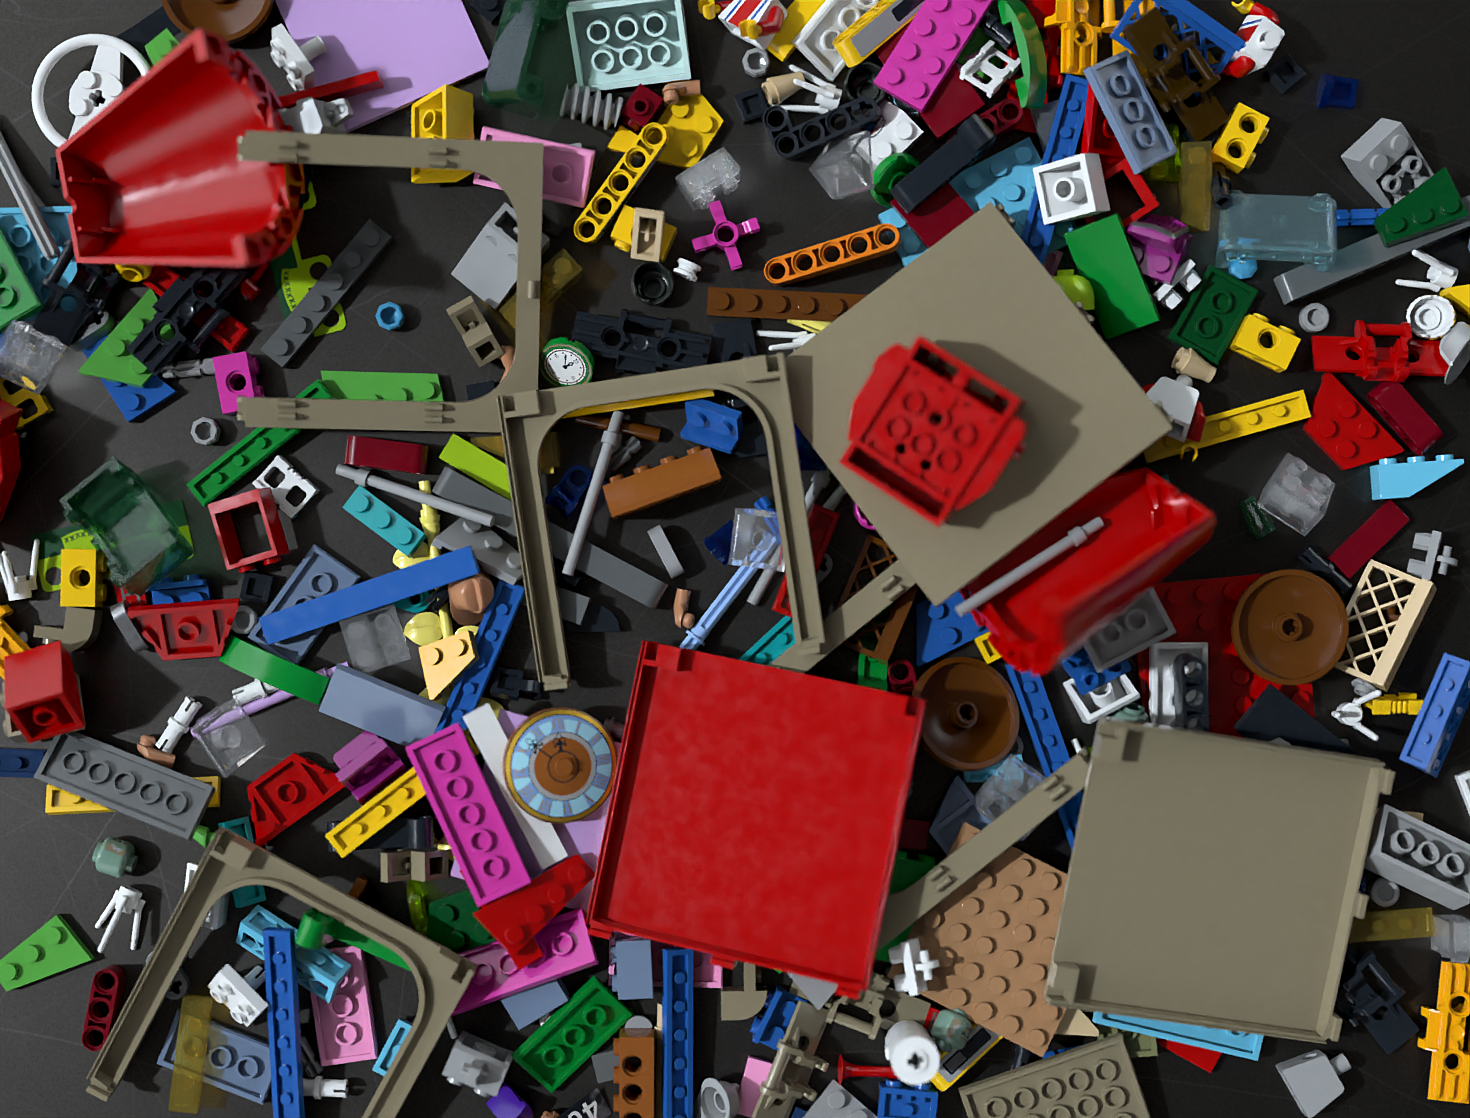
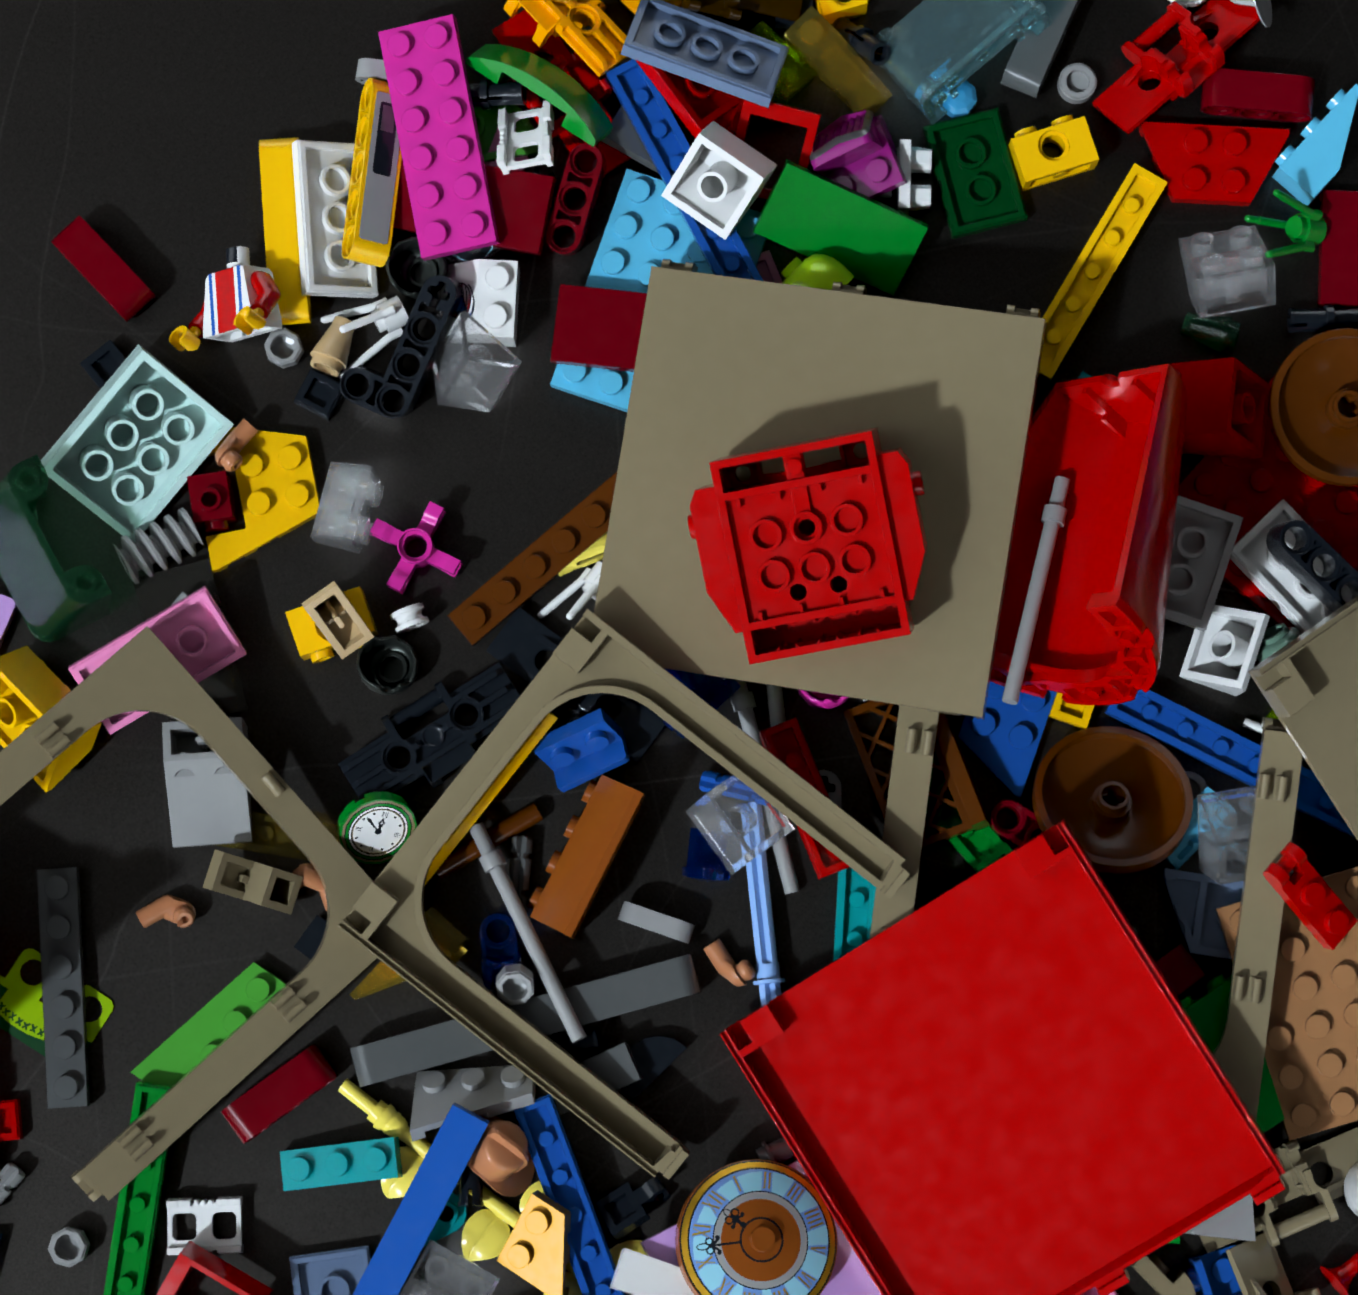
camera: 40 degrees left, 5 degrees down
dark pink brick [212,351,265,416] -> none
light grey bar [336,464,495,527] -> none
dark azure tile [375,302,405,331] -> none
lime tile [439,433,512,501] -> none
clear yellow slope [499,248,583,330] -> none
yellow beam [574,123,670,243] -> none
orange beam [764,223,901,287] -> none
green tile [870,152,920,208] -> none
black beam [889,113,996,215] -> none
white hips [889,938,939,996] -> none
blue bracket [1061,648,1131,695] -> none
white torso [1141,375,1206,462] -> none
tan cone [1171,347,1216,383] -> none
none -> nougat arm [136,895,196,928]
none -> light grey tile [496,964,534,1005]
none -> red slope [1150,357,1270,459]
none -> green plant [1244,189,1327,258]
none -> red plate [1263,842,1358,950]

